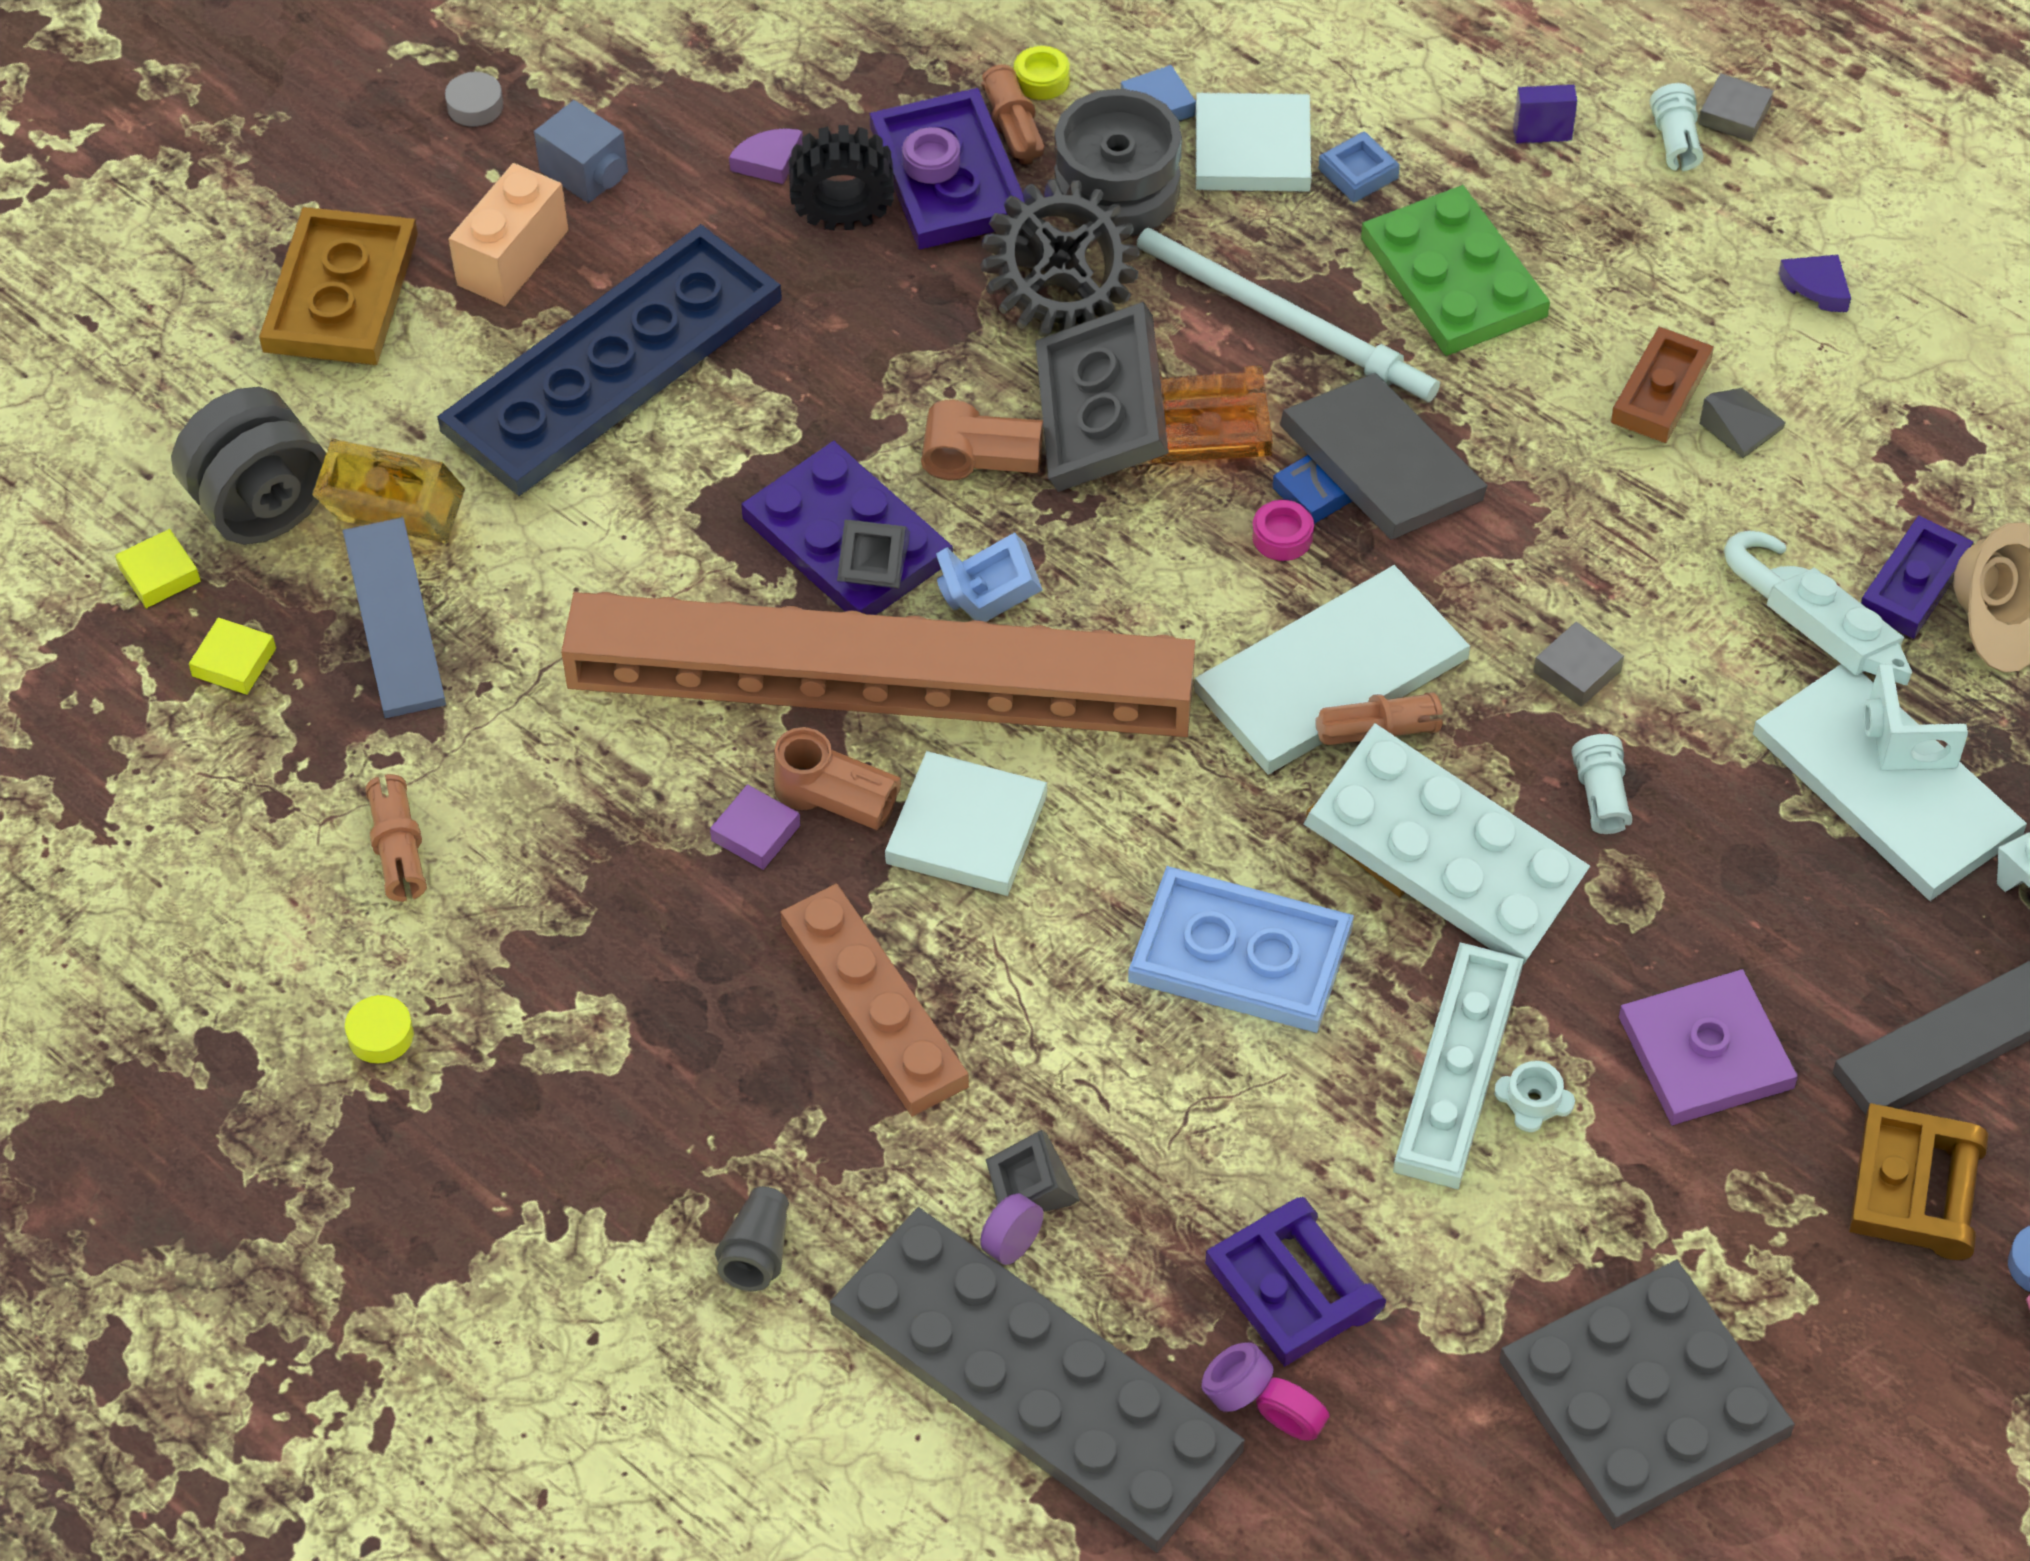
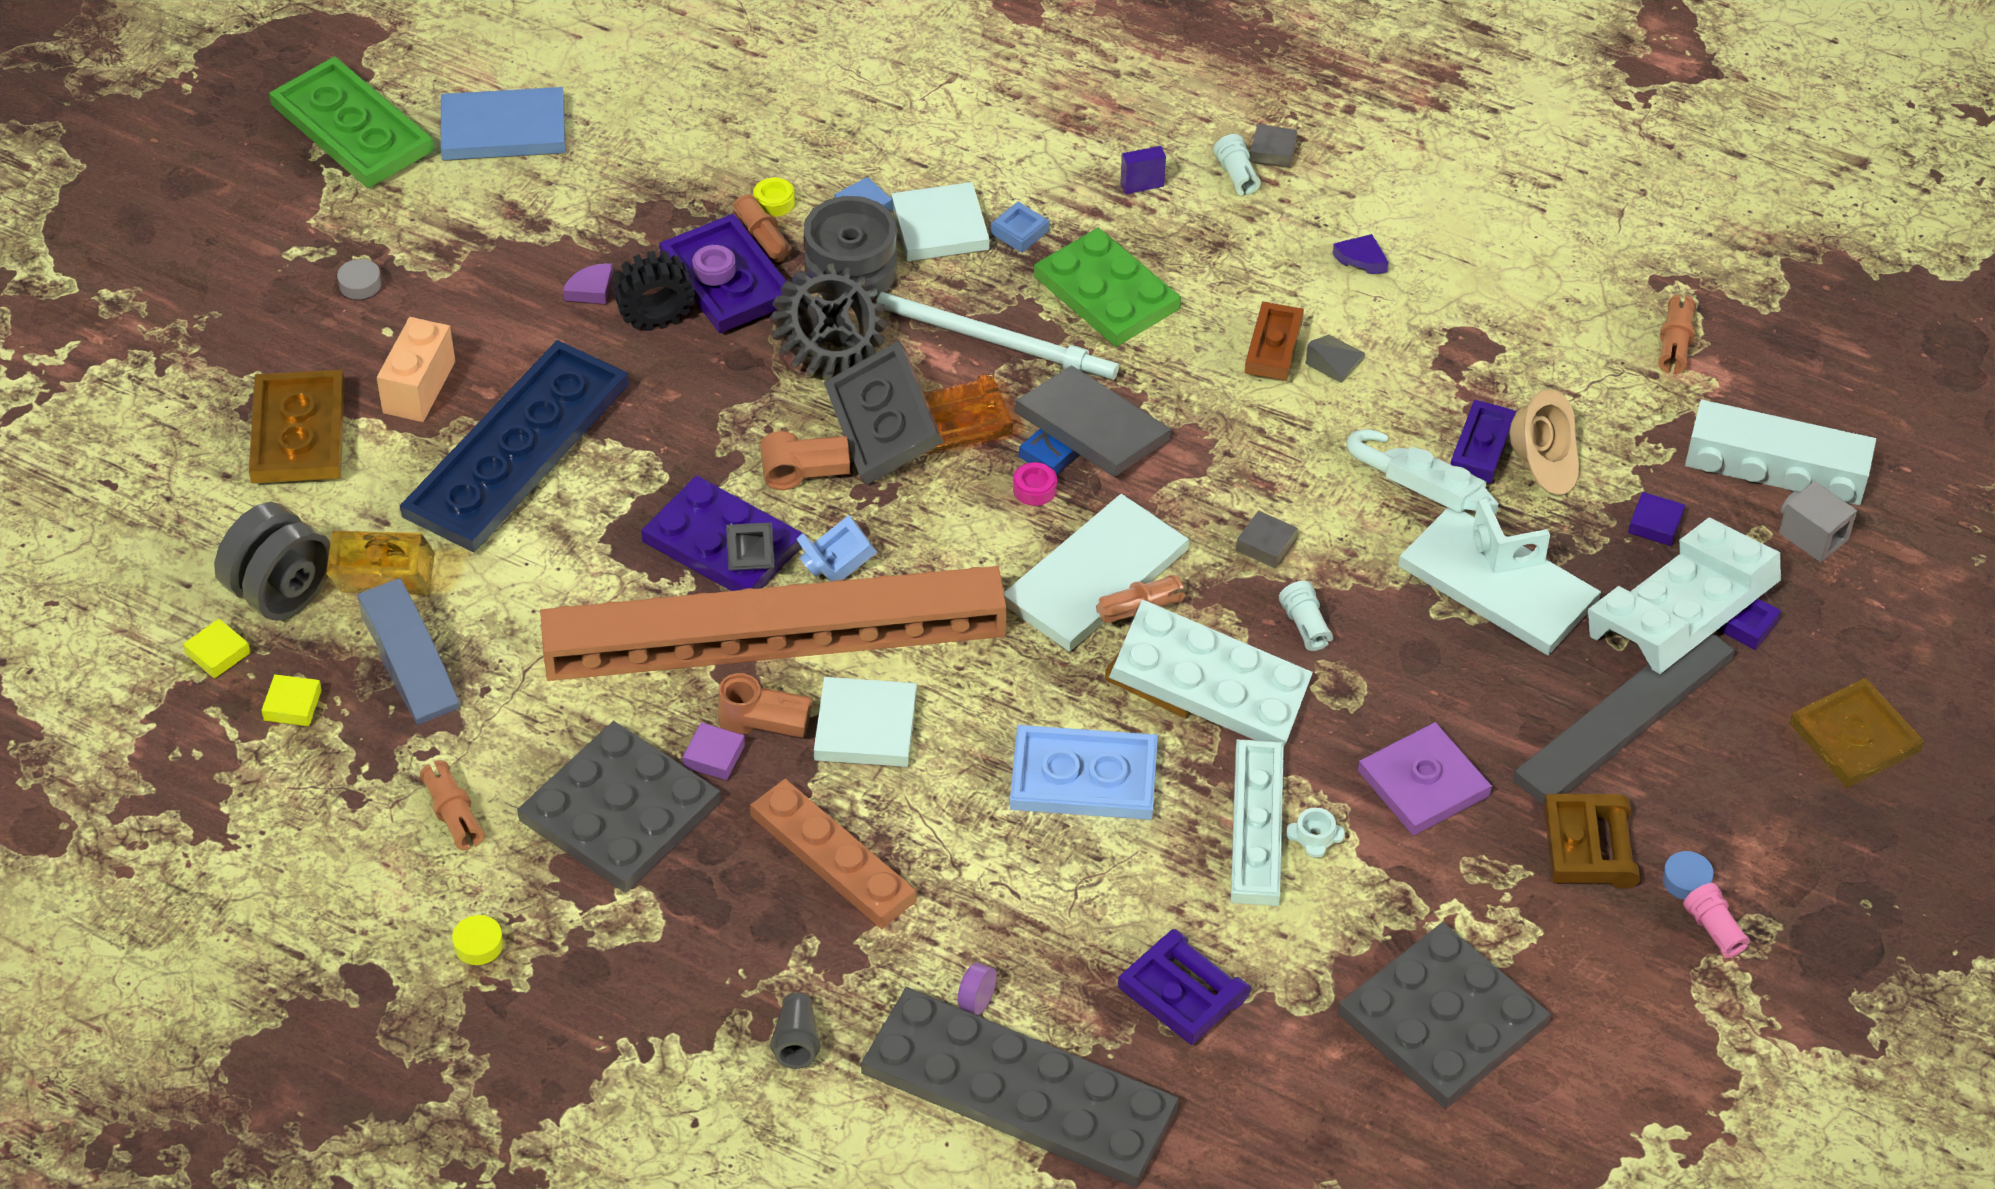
camera: 15 degrees left, 5 degrees down
sand blue brick [534,100,628,204] -> none
dark grey slope [986,1130,1080,1212] -> none
medium lavender tile [1202,1343,1273,1412] -> none
dark pink tile [1256,1378,1330,1441] -> none
none -> dark grey plate [517,720,721,893]

